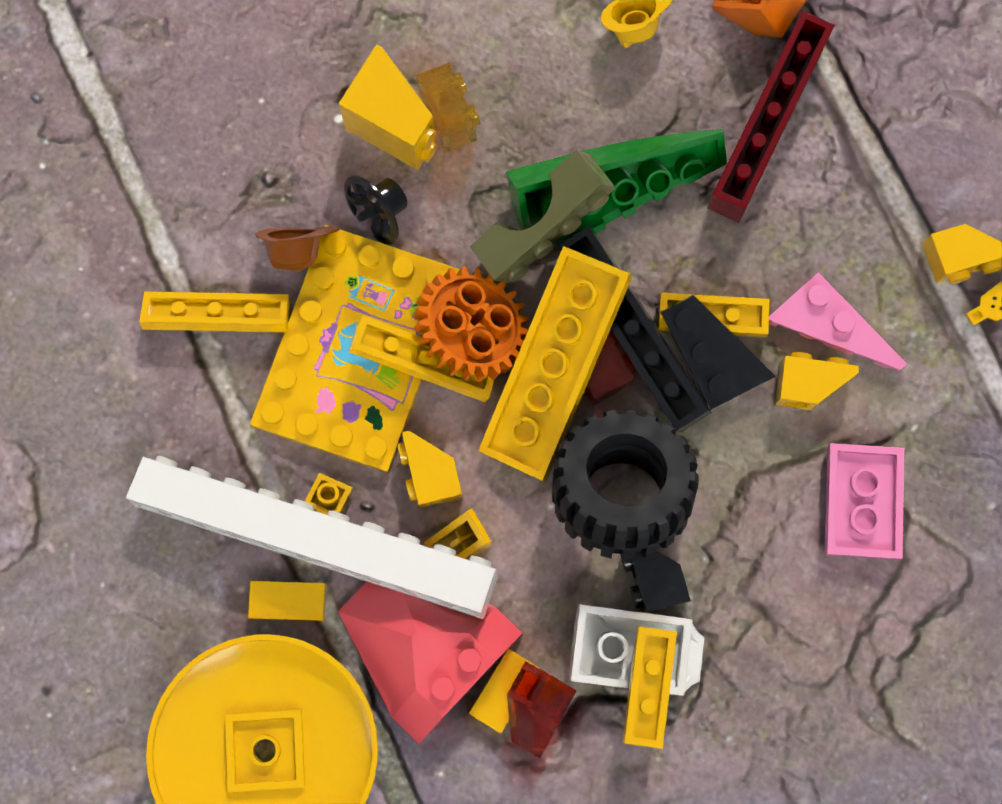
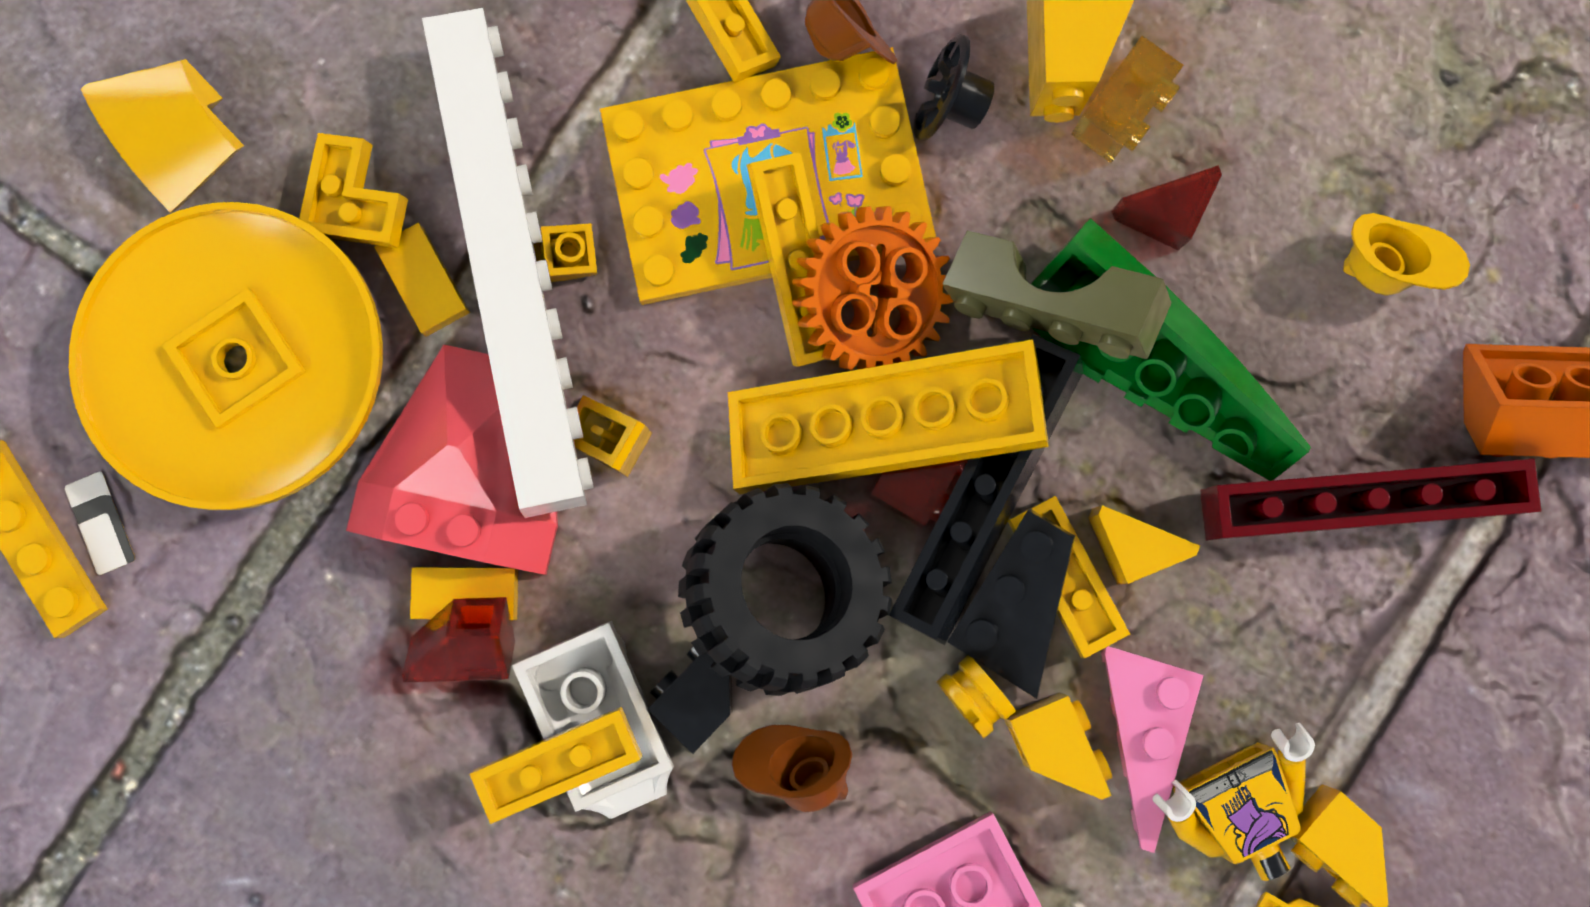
camera: 60 degrees right, 5 degrees up
yellow slope [397,431,463,509] -> none
none -> yellow slope [81,59,244,213]
none -> yellow plate [299,133,408,248]
none -> dark orange piece [732,725,852,812]
none -> yellow wheel [936,655,1016,739]
none -> yellow slope [1088,505,1200,584]
none -> clear red slope [1111,165,1222,251]
none -> torso [1153,723,1315,881]

